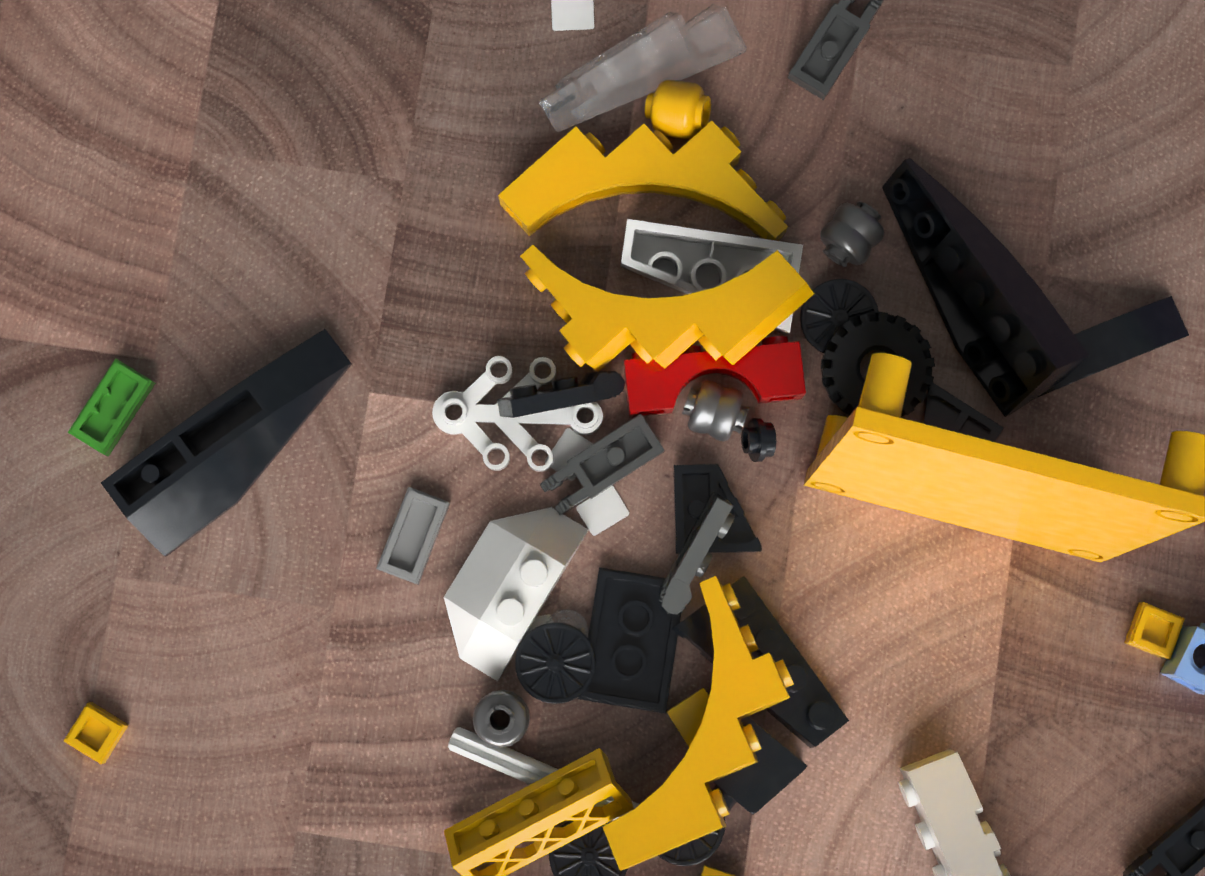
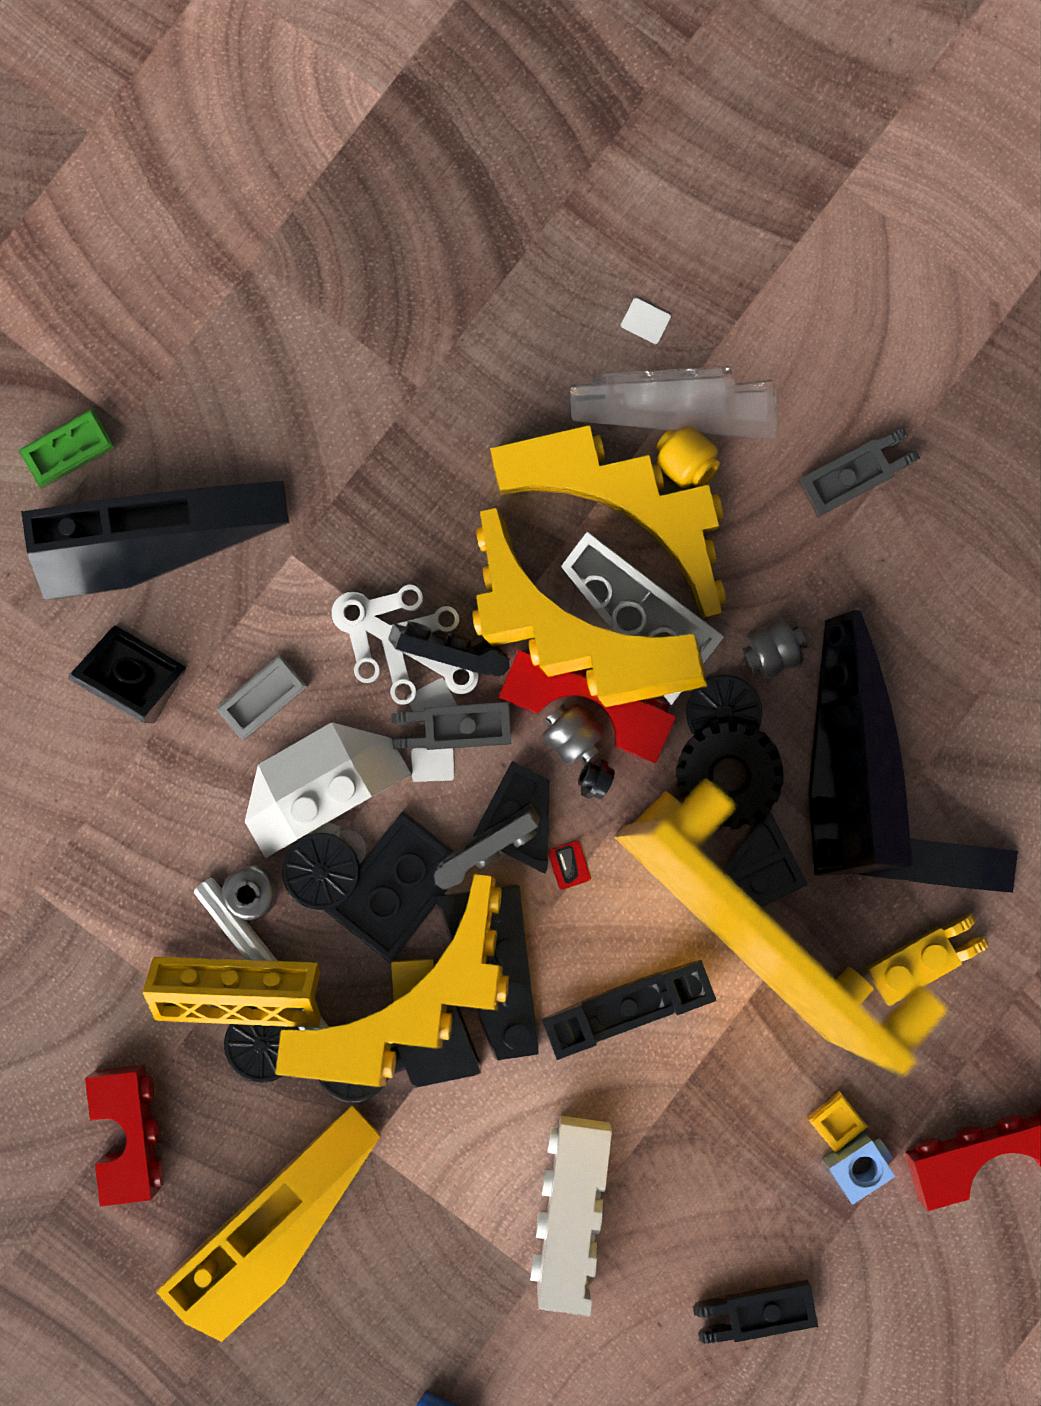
camera: 25 degrees right, 5 degrees up
none -> black slope [68,625,187,723]
none -> black slope [542,960,717,1060]
none -> sticker [548,841,591,890]
none -> yellow hinge [865,913,989,1006]

